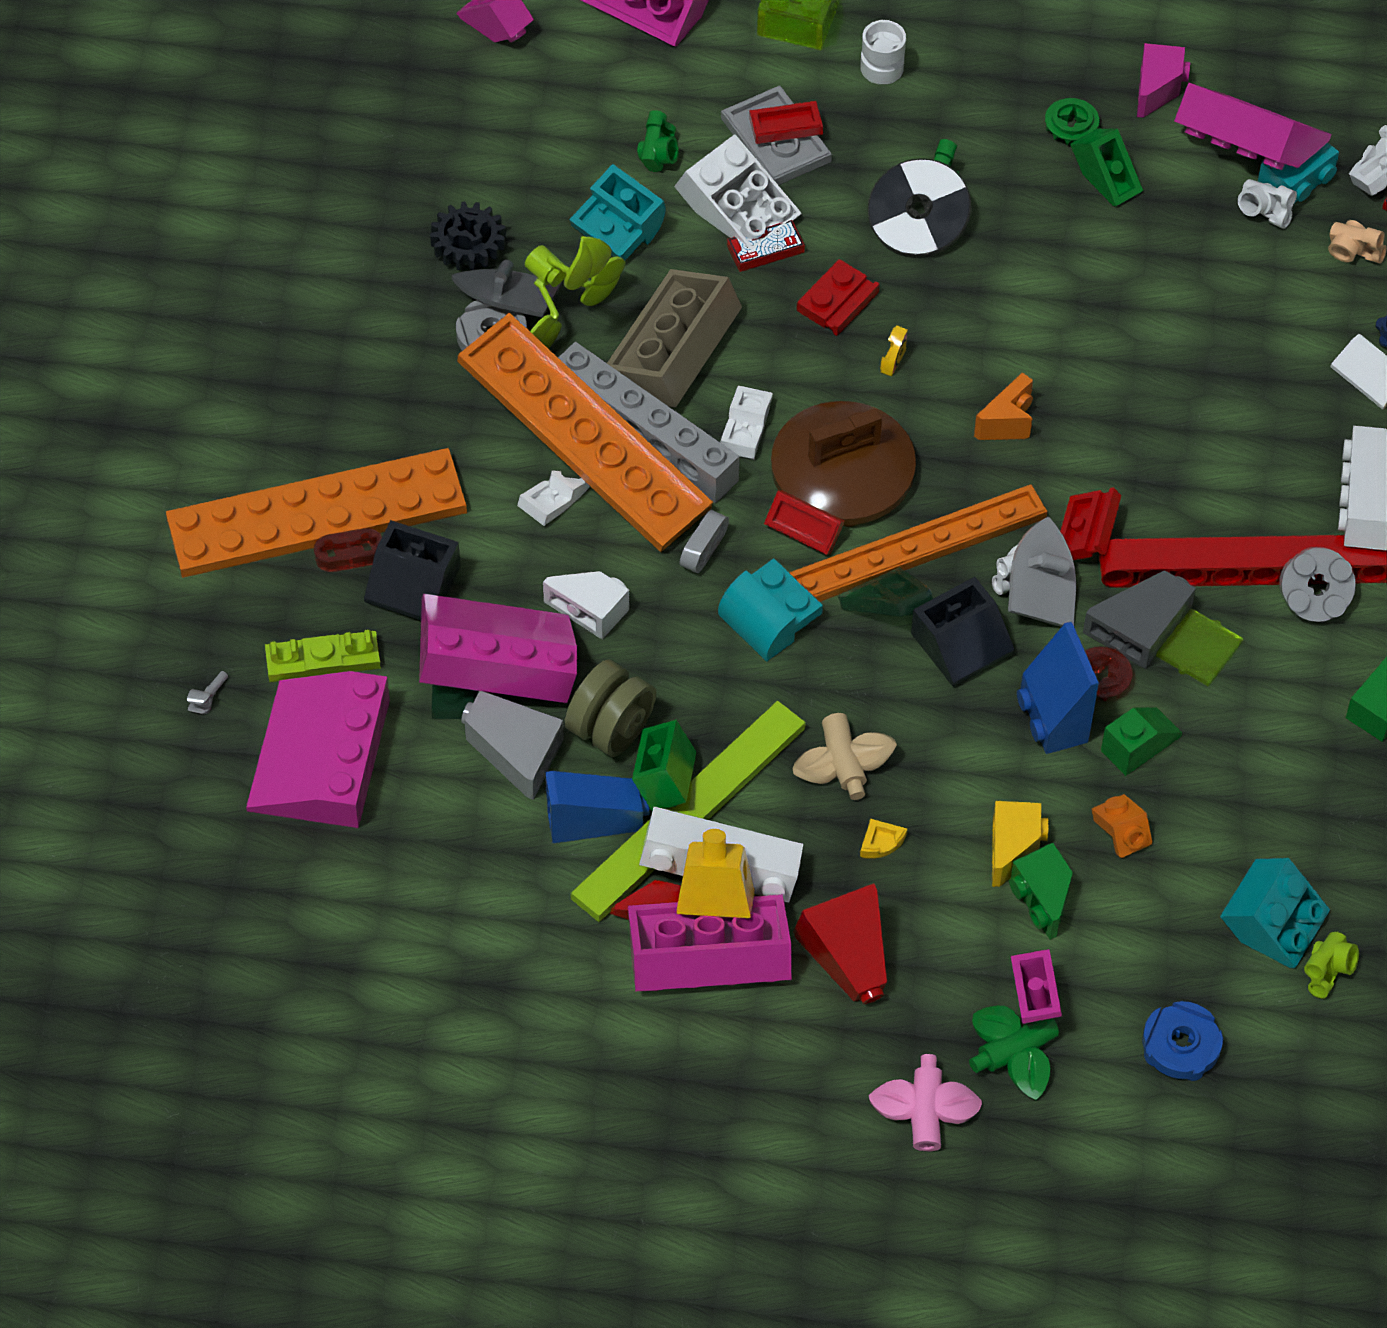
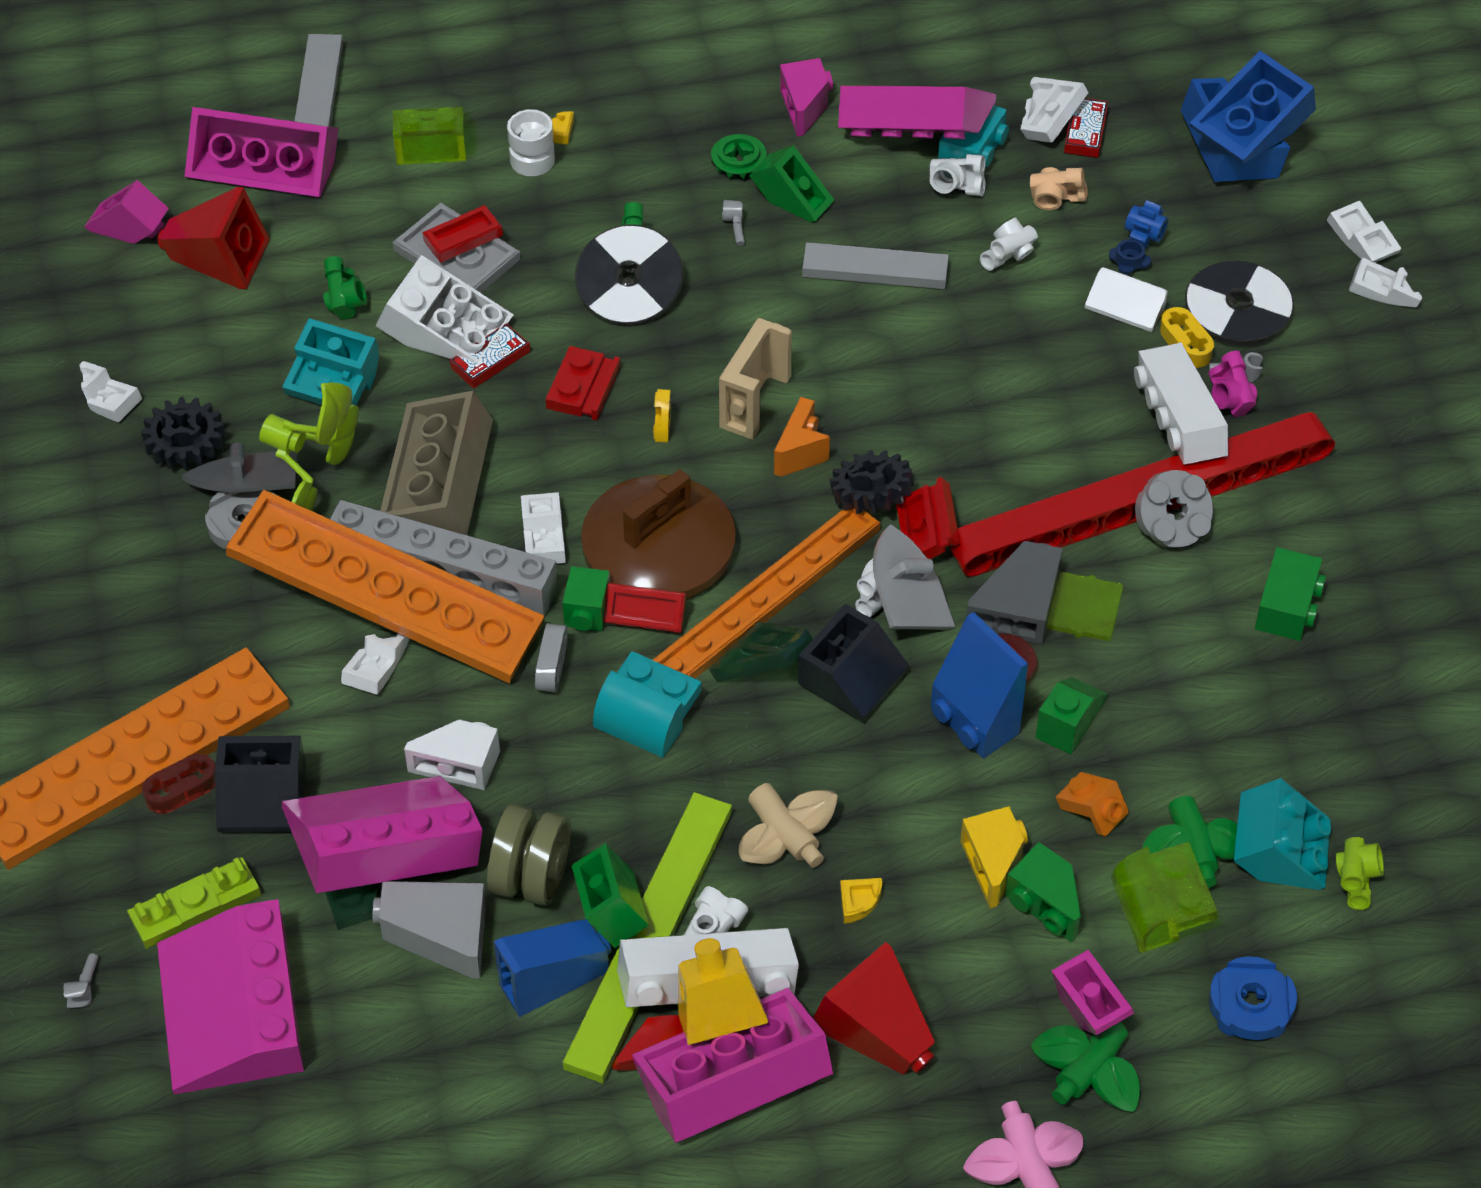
camera: 20 degrees left, 5 degrees down
none -> white slope [80,361,142,422]
none -> red slope [158,187,270,289]
none -> yellow tile [551,111,574,144]
none -> green brick [562,566,610,631]
none -> white plate [684,886,748,935]
none -> tan panel [719,318,792,440]
none -> light grey hand [722,200,745,246]
none -> light grey tile [802,242,949,289]
none -> black gear [830,450,914,514]
none -> white plate [980,218,1038,271]
none -> clear neon green brick [1111,842,1218,953]
none -> green plant [1140,796,1237,888]

